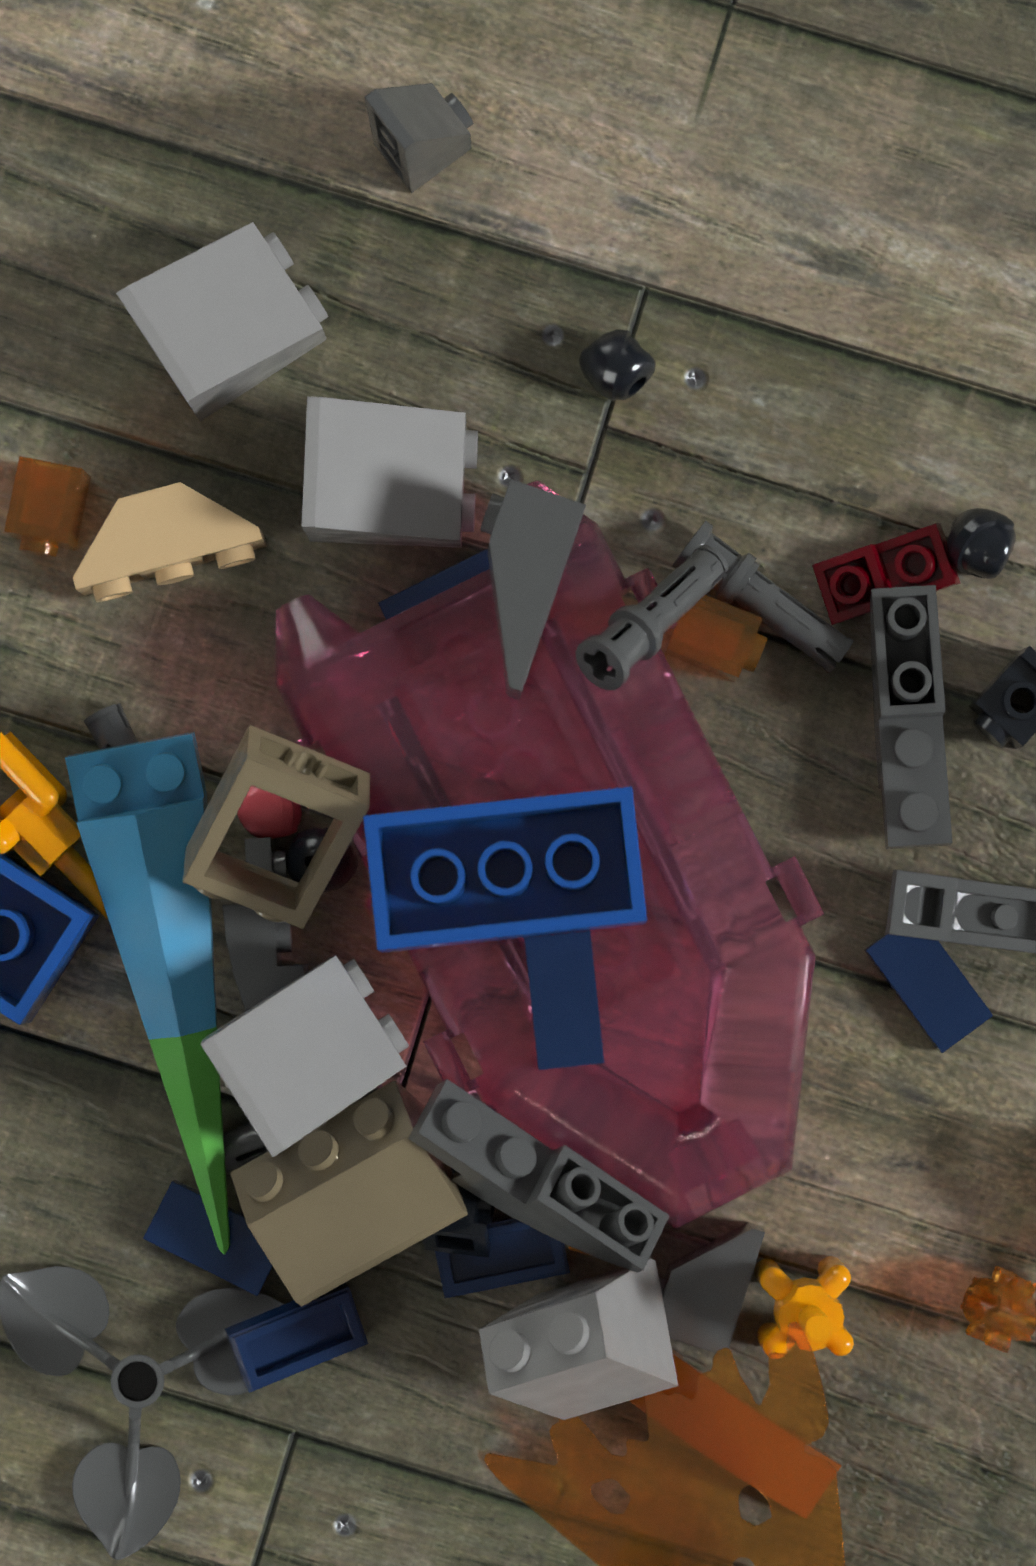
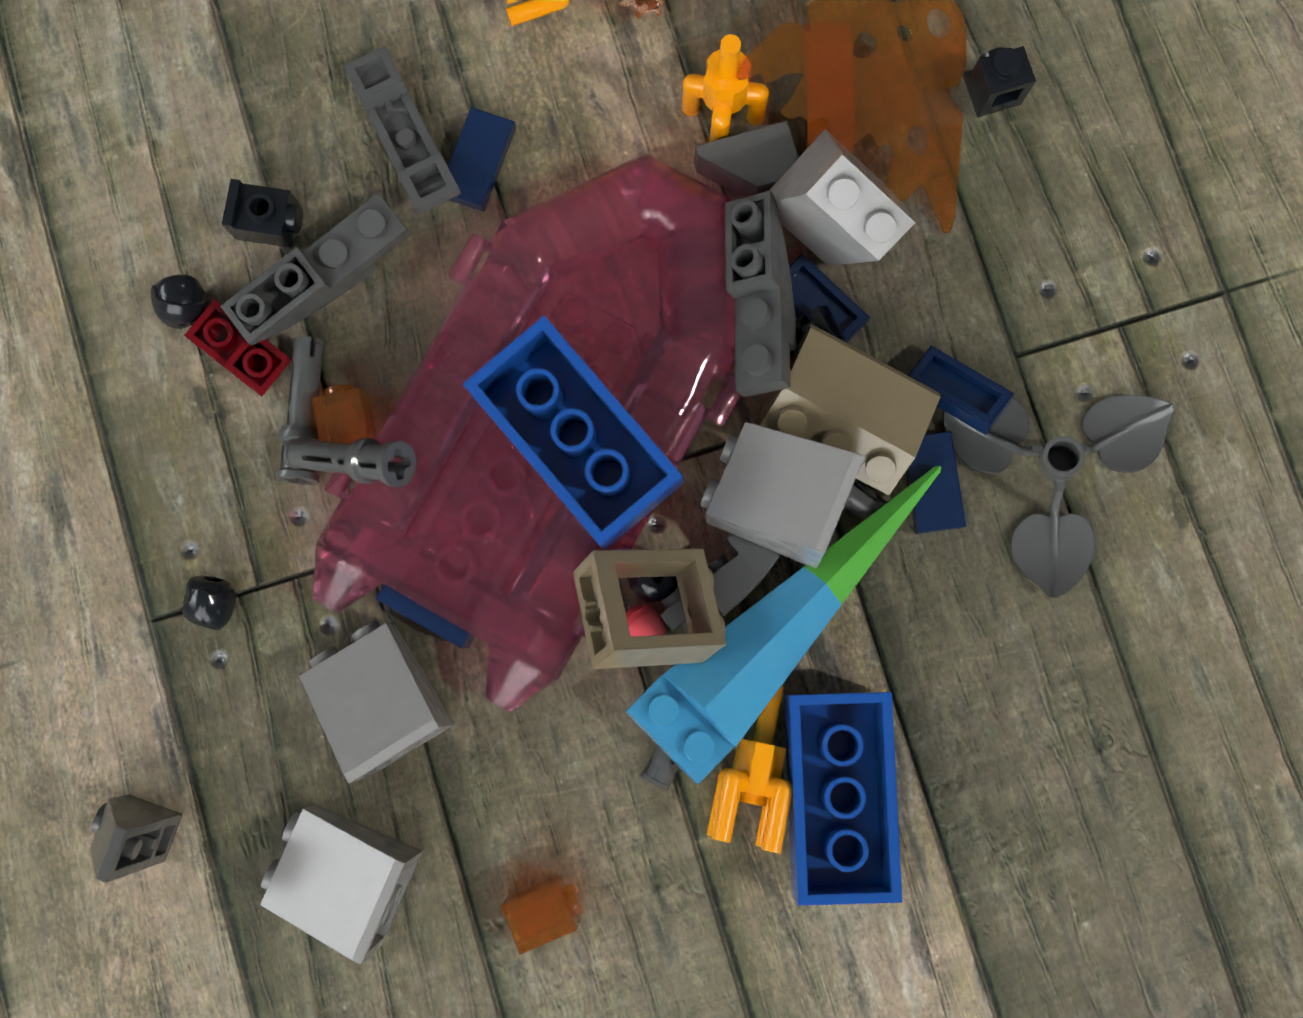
camera: 125 degrees left, 5 degrees down
tan slope [73,482,267,602] -> none
dark grey slope [480,479,586,700] -> none
dark blue tile [524,931,605,1070] -> none

